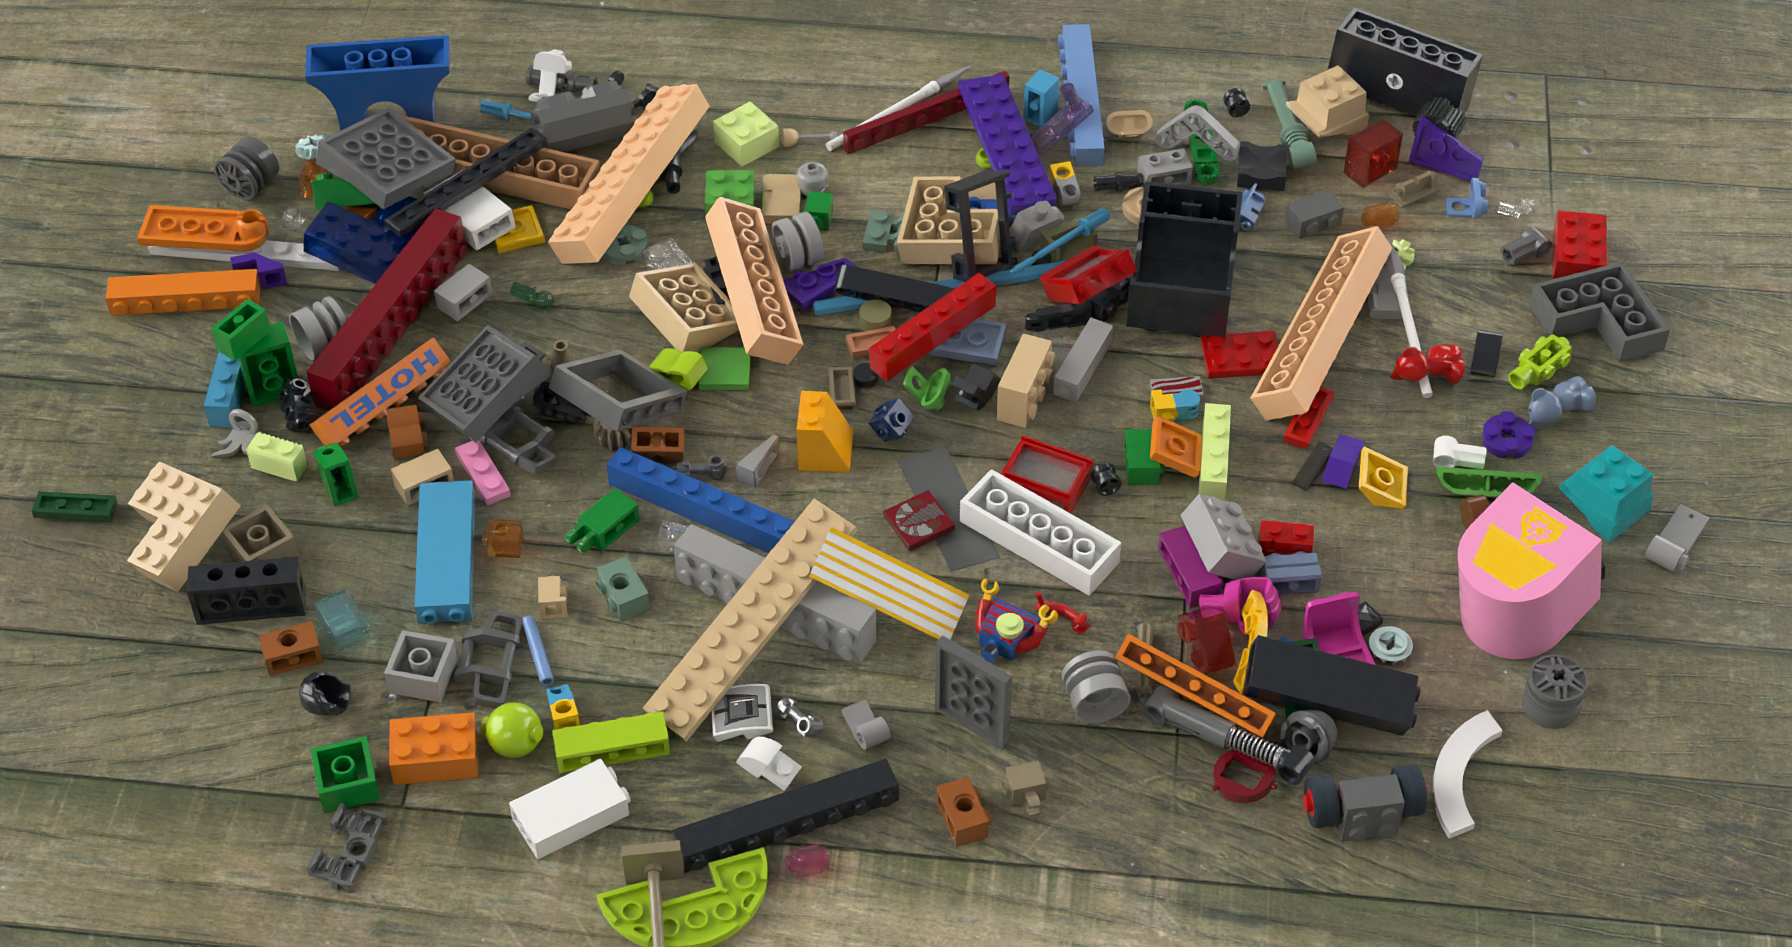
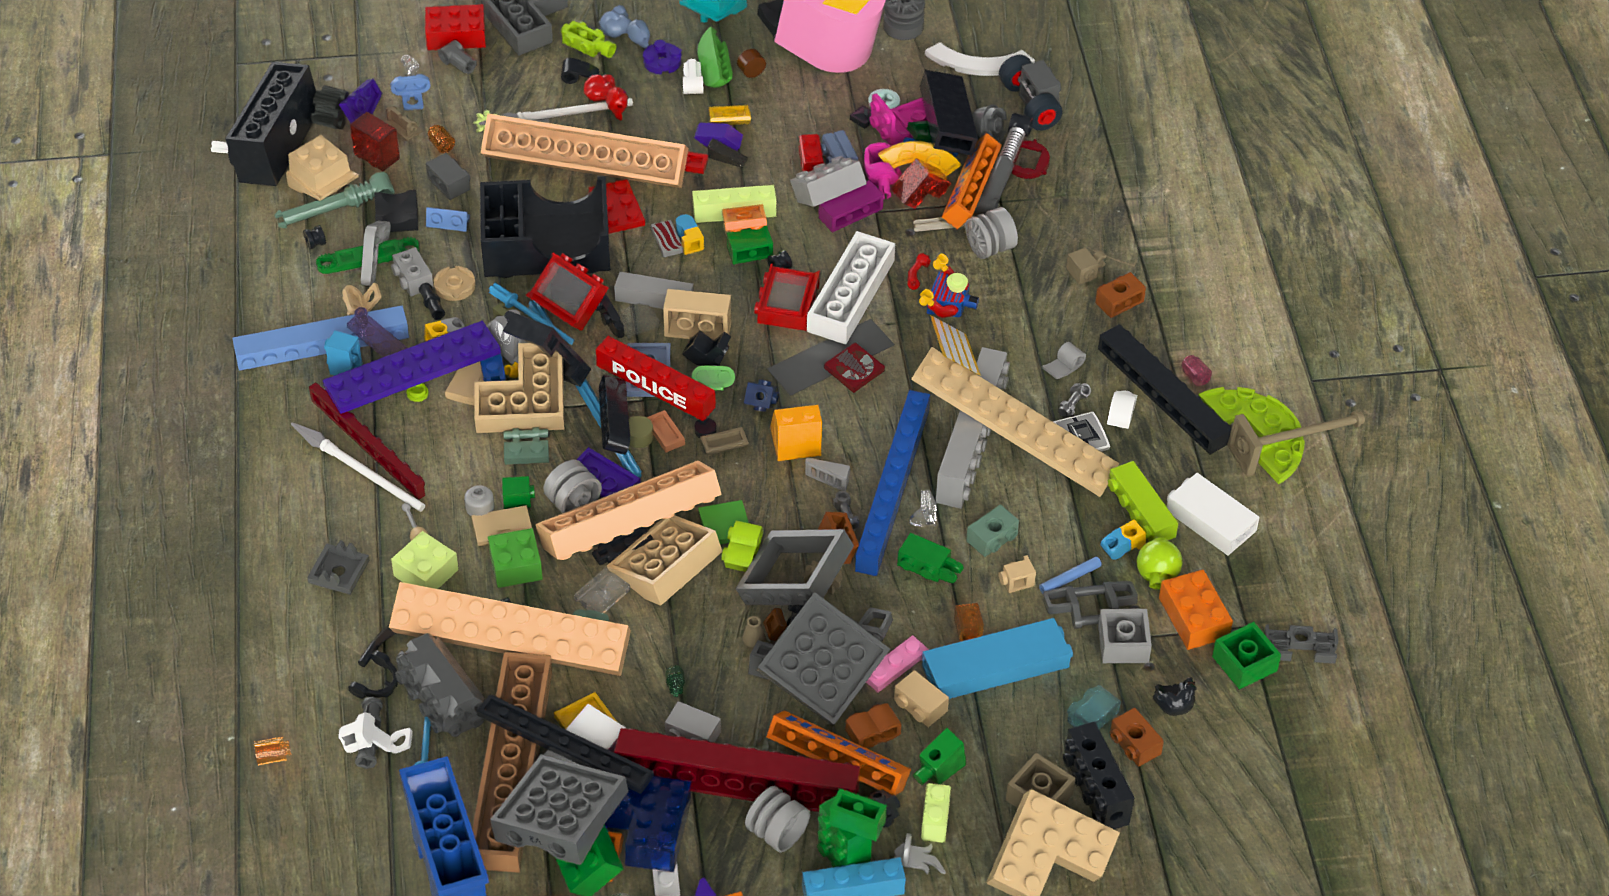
camera: 105 degrees left, 0 degrees up
dark grey plate [935,635,1012,750] -> none
none -> clear orange brick [254,737,291,765]
none -> dark grey piece [307,540,369,595]

